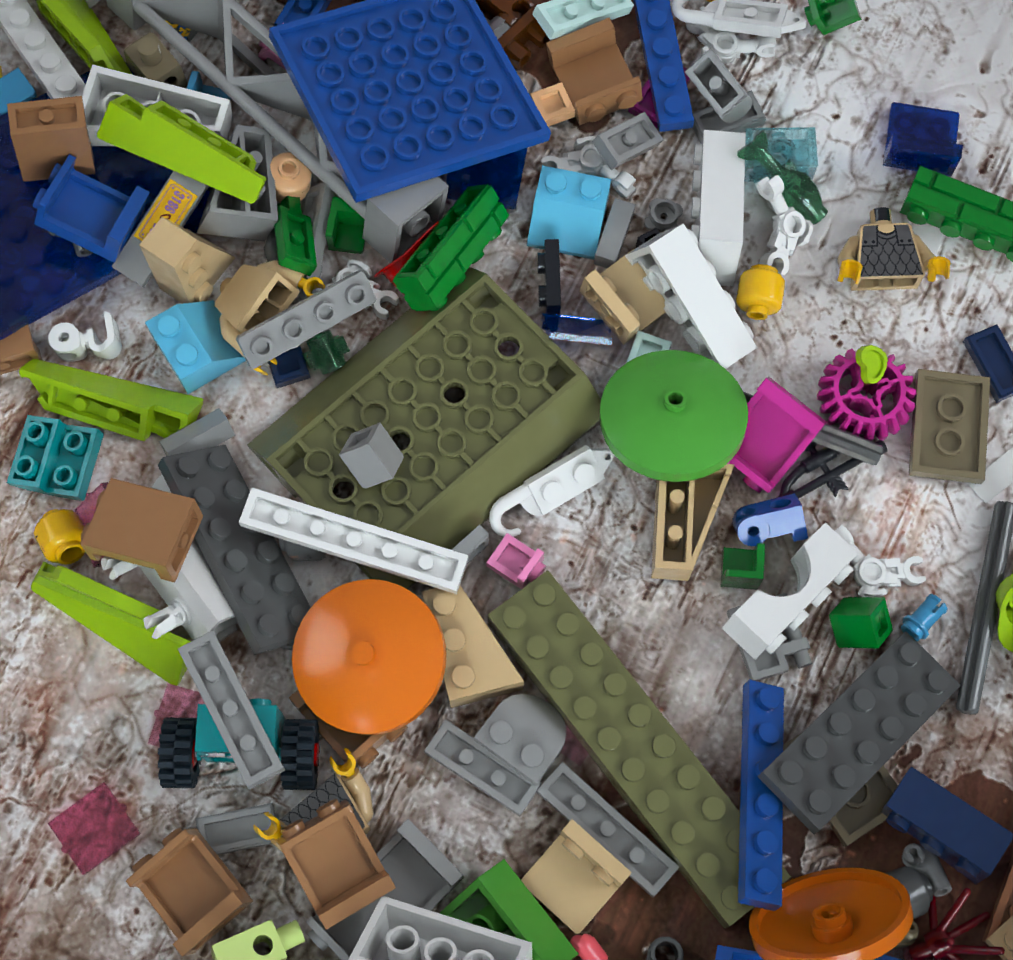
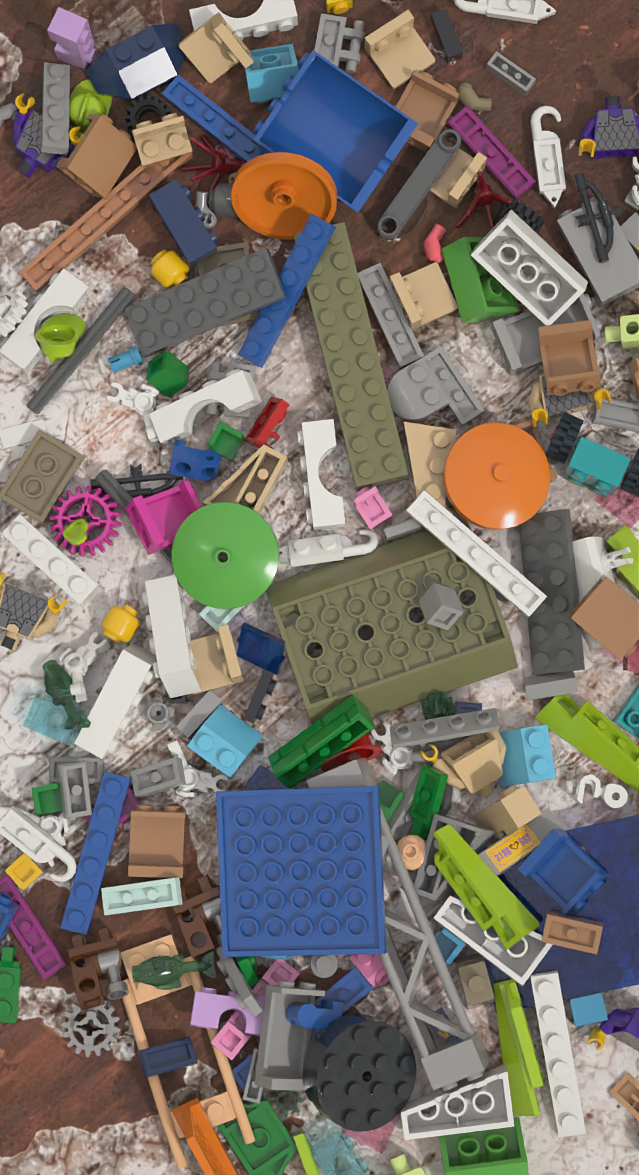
camera: 150 degrees left, 10 degrees up
light grey plate [178,630,285,790] -> none
light nougat plate [530,82,575,127] -> none
none -> white arch [1,514,101,608]
none -> green panel [31,783,63,815]
none -> yellow head [151,250,190,289]
none -> red plate [244,397,290,449]
none -> white arch [297,419,345,531]

